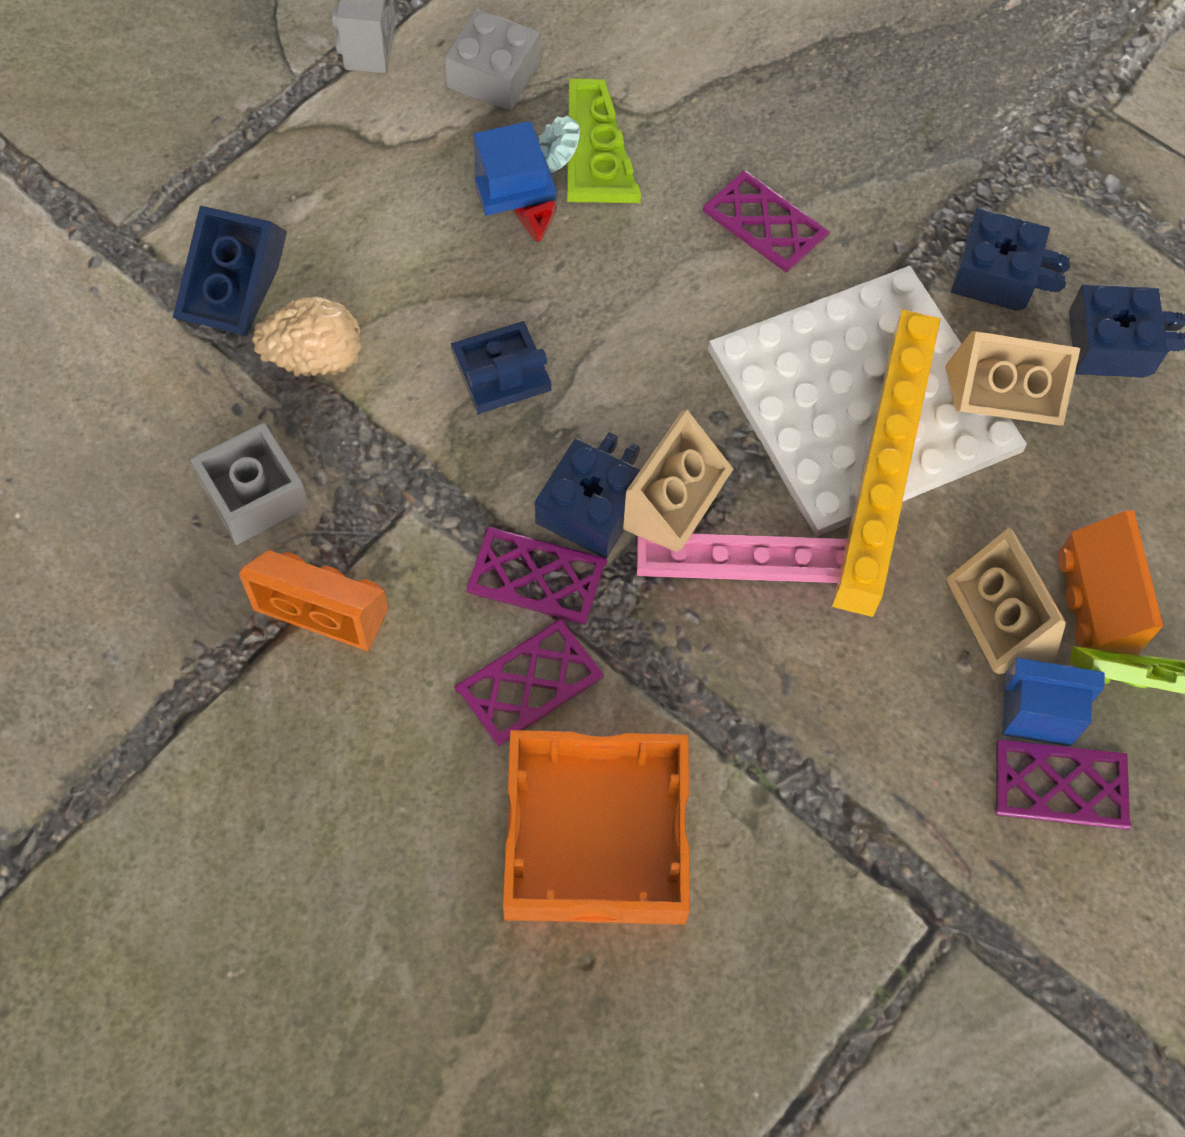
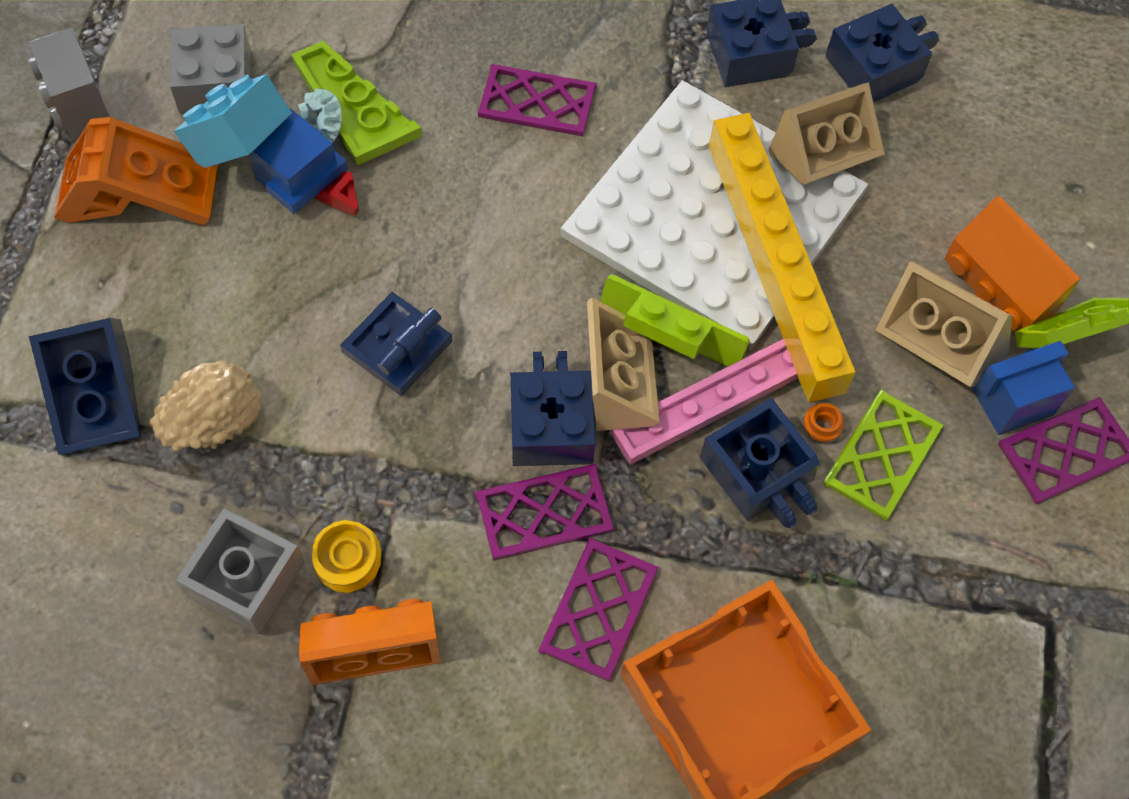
camera: 30 degrees left, 0 degrees up
none -> orange bracket [54,117,218,226]
none -> medium azure hinge [174,74,292,168]
none -> yellow piece [312,520,382,593]
none -> lime bracket [600,274,750,367]
none -> dark blue hinge [700,397,820,528]
none -> orange plate [803,403,844,442]
none -> lime window [823,390,943,521]

